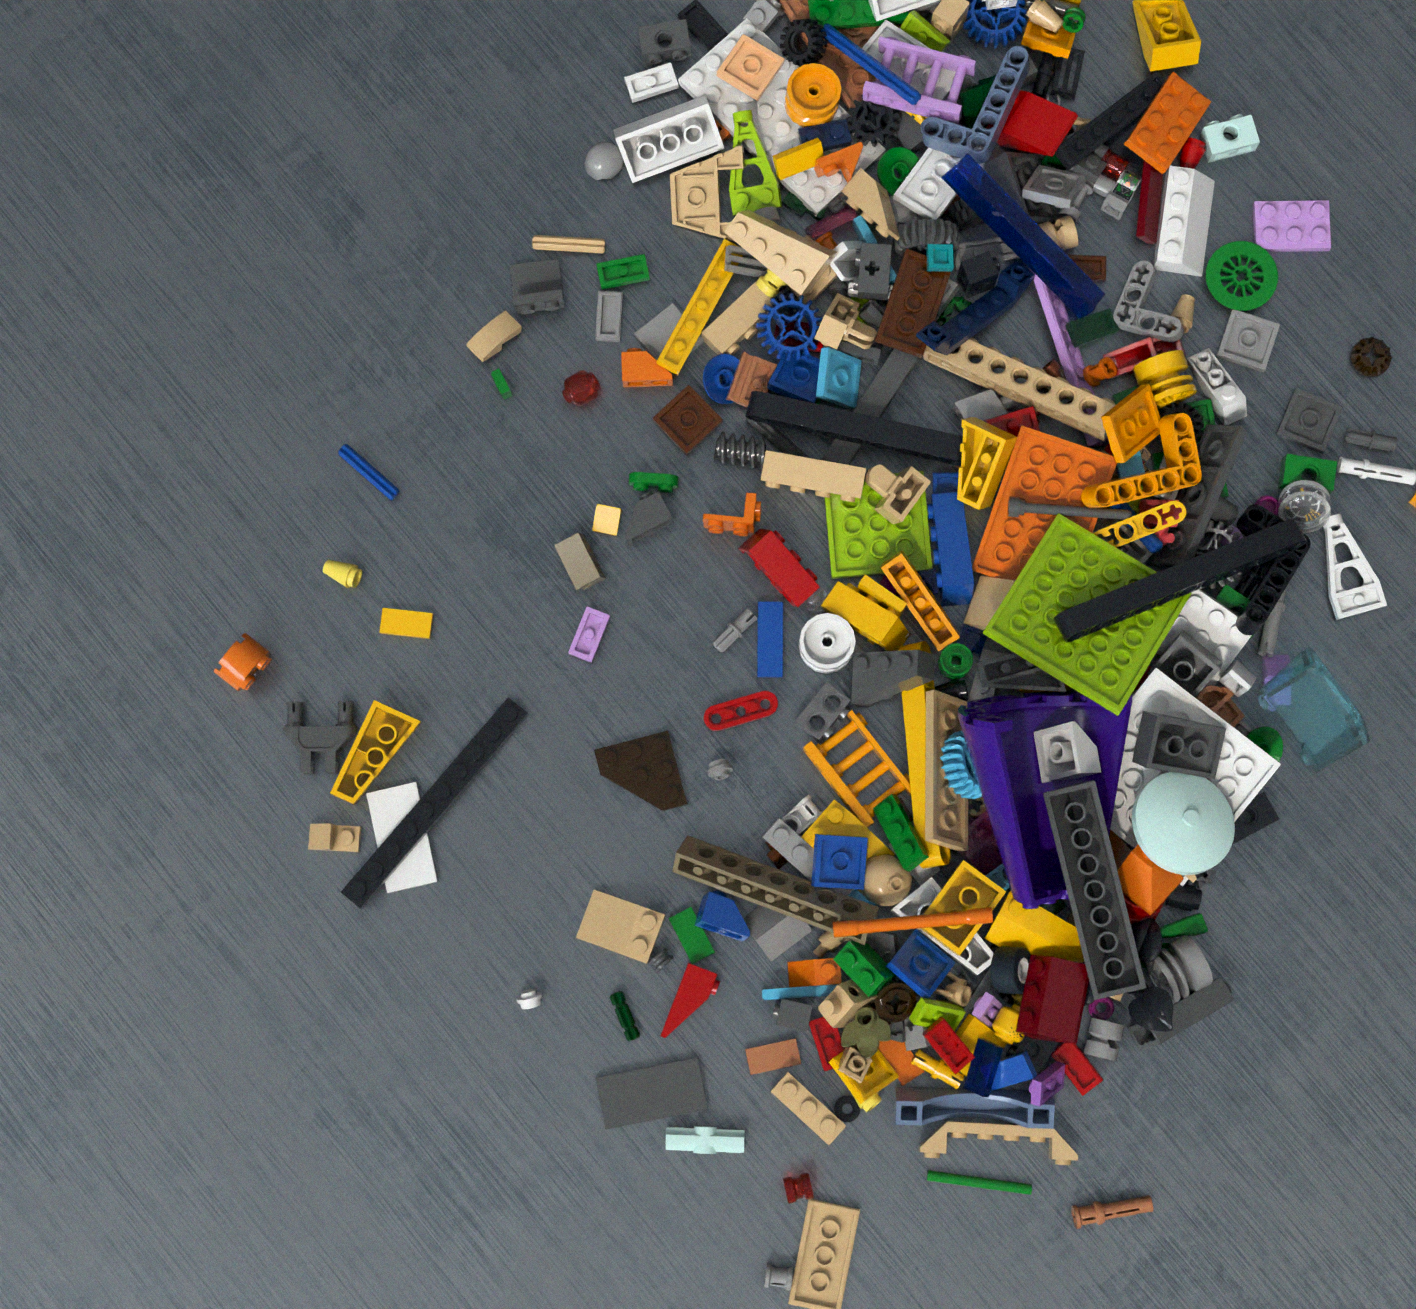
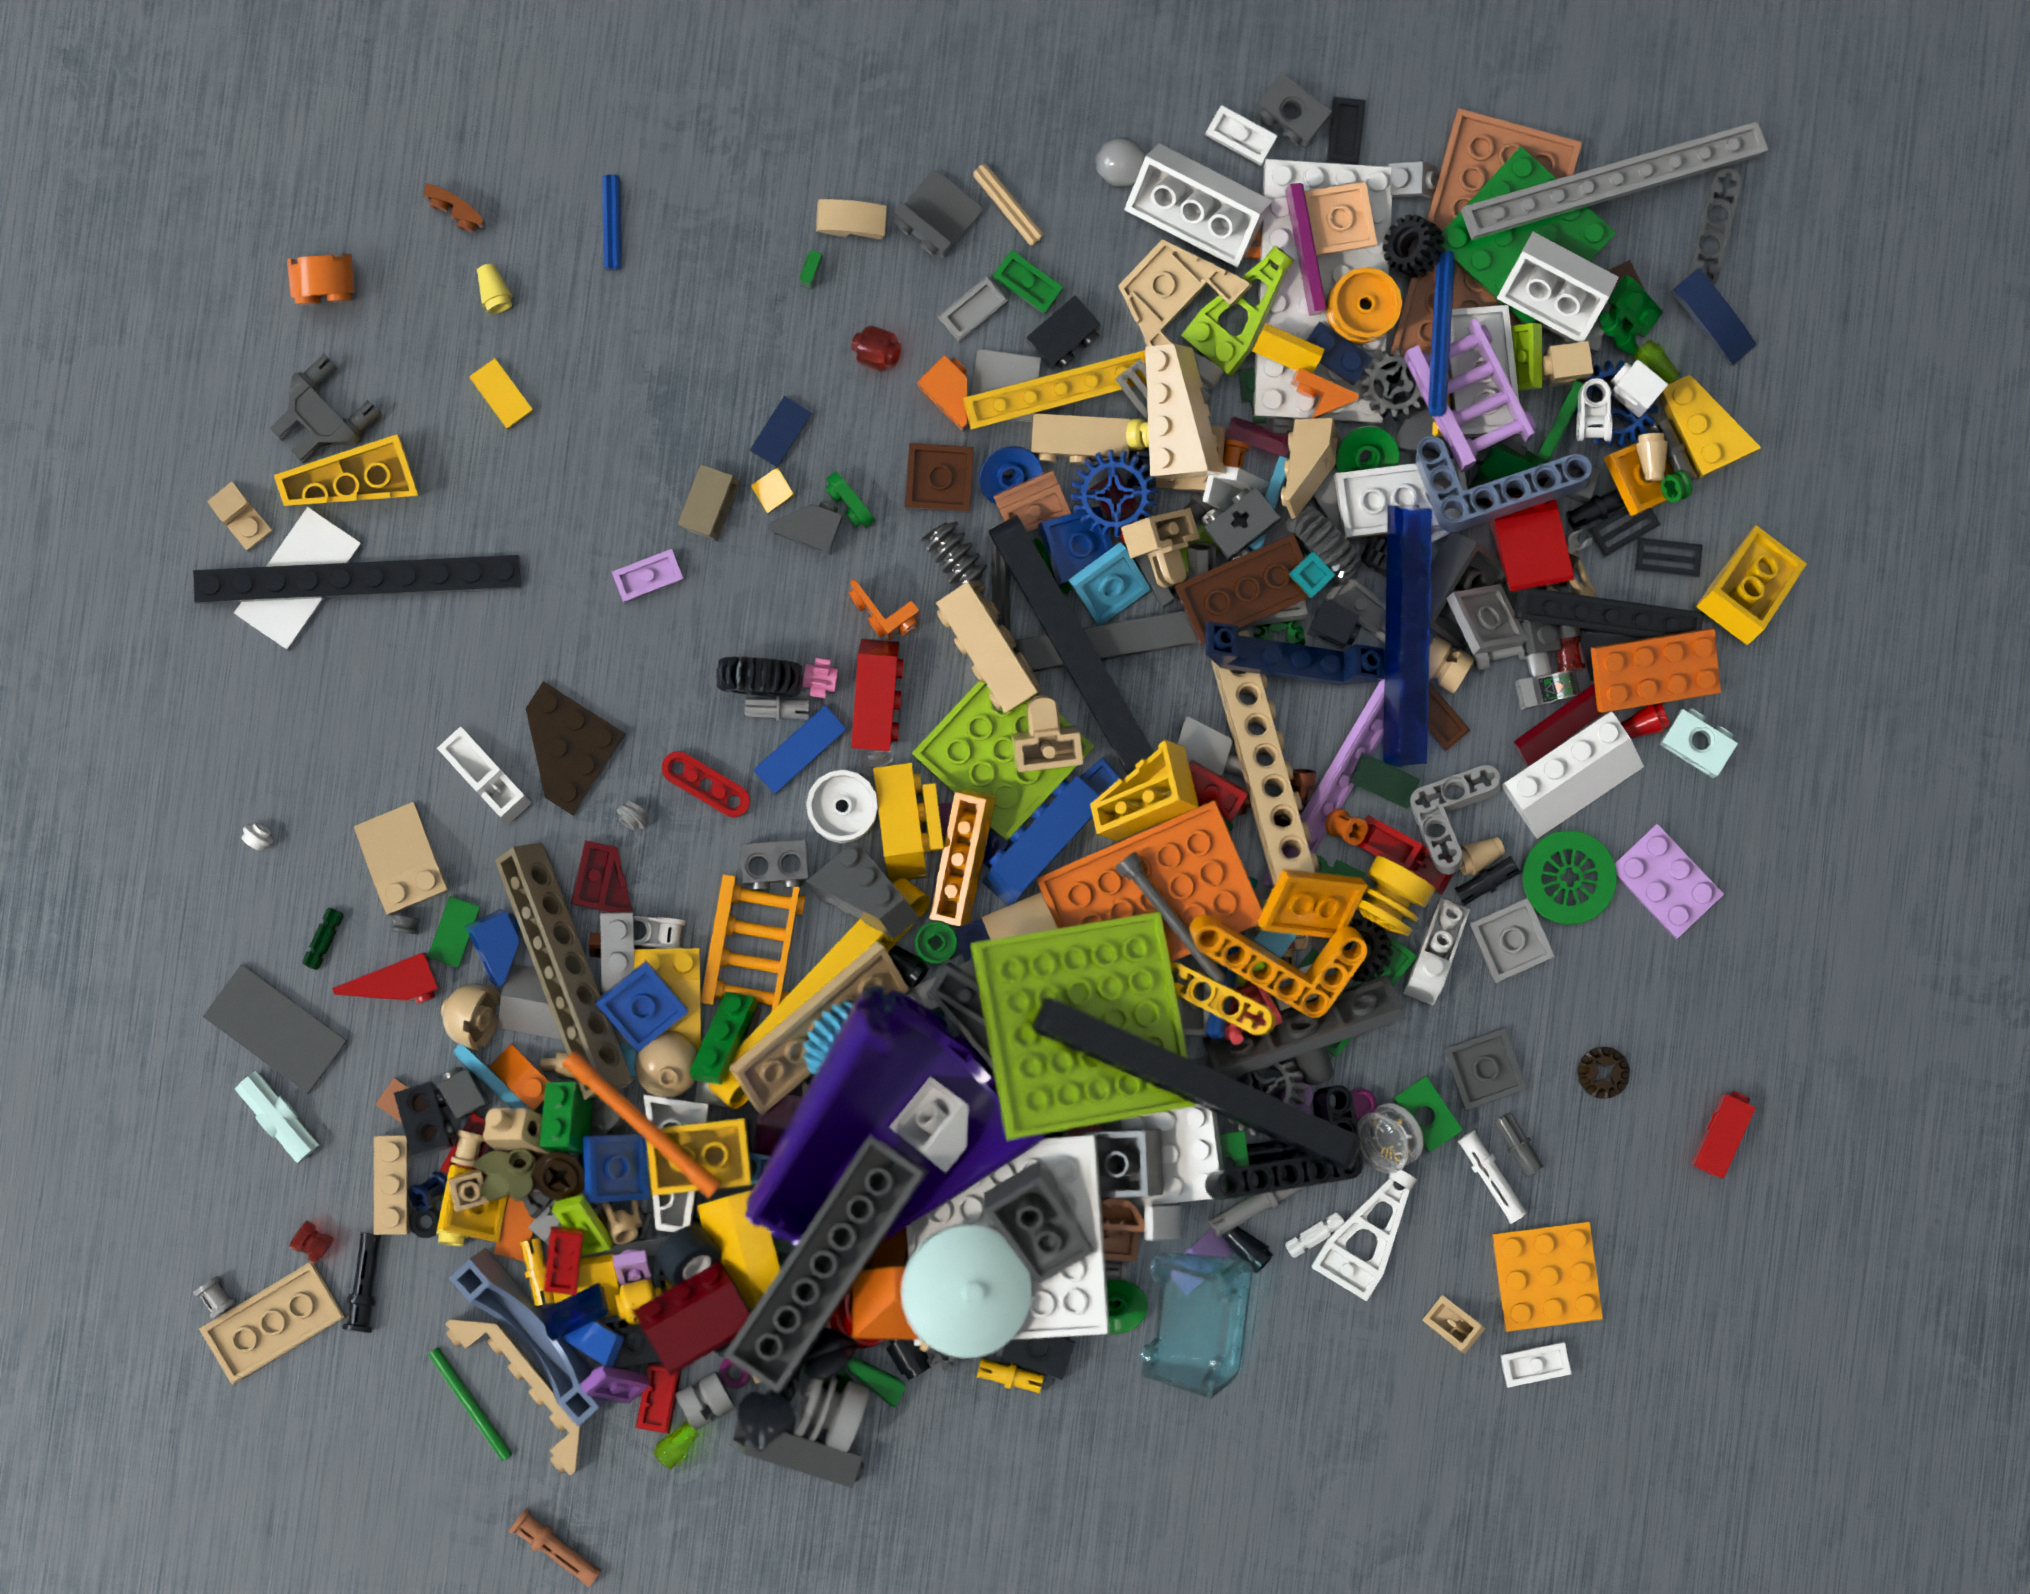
camera: 35 degrees right, 5 degrees up
none -> black pin [343,1232,381,1333]
none -> black brick [394,1082,456,1158]
none -> dark blue bush [408,1171,447,1212]
none -> dark orange slope [423,183,486,232]
none -> white slope [437,726,532,825]
none -> tan cylinder [441,983,501,1051]
none -> tan bush [450,1130,484,1168]
none -> dark red wing [570,840,633,912]
none -> clear neon green cone [652,1421,699,1471]
none -> black gear [716,656,804,697]
none -> dark blue tile [750,396,812,468]
none -> bright pink gear [803,658,838,698]
none -> yellow pin [976,1357,1045,1394]
none -> black brick [1026,295,1101,371]
none -> black cone [1225,1226,1274,1274]
none -> magenta tile [1285,183,1327,316]
none -> white axle [1285,1212,1345,1258]
none -> black pin [1454,856,1521,906]
none -> green tile [1537,380,1583,462]
none -> white piece [1576,378,1612,441]
none -> black tile [1634,538,1703,578]

